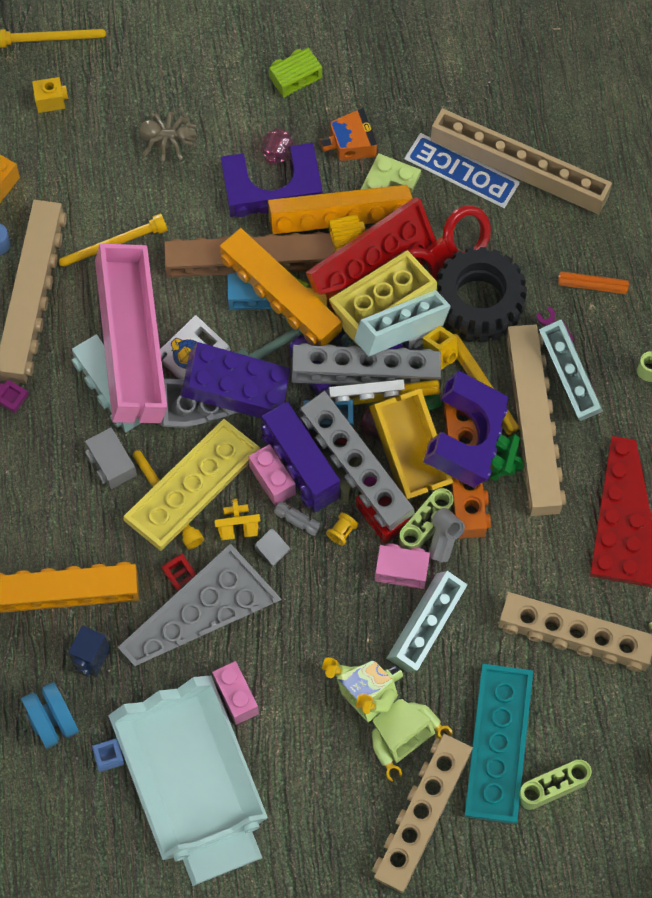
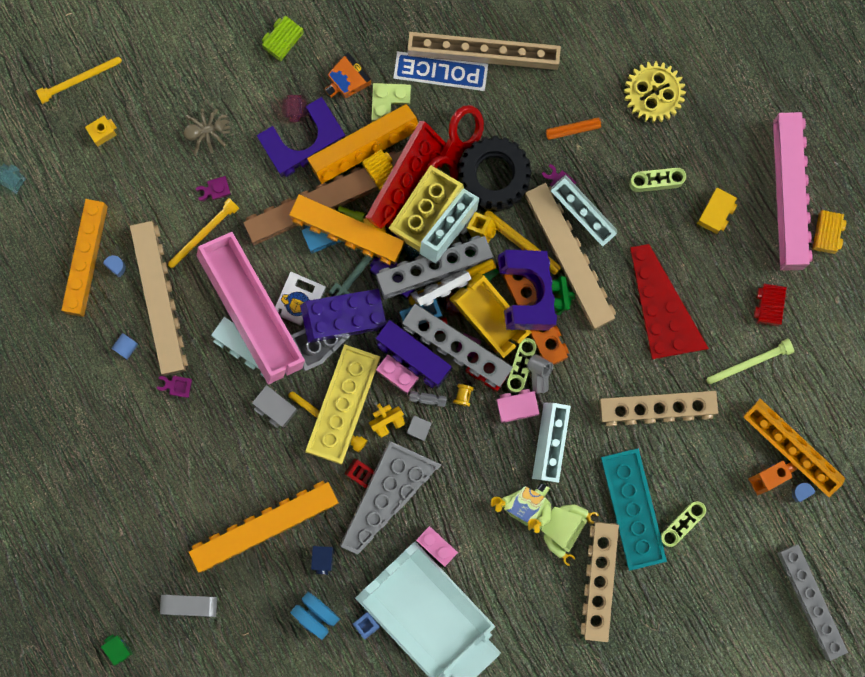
camera: 20 degrees left, 15 degrees up
none -> magenta plate [195,176,231,201]

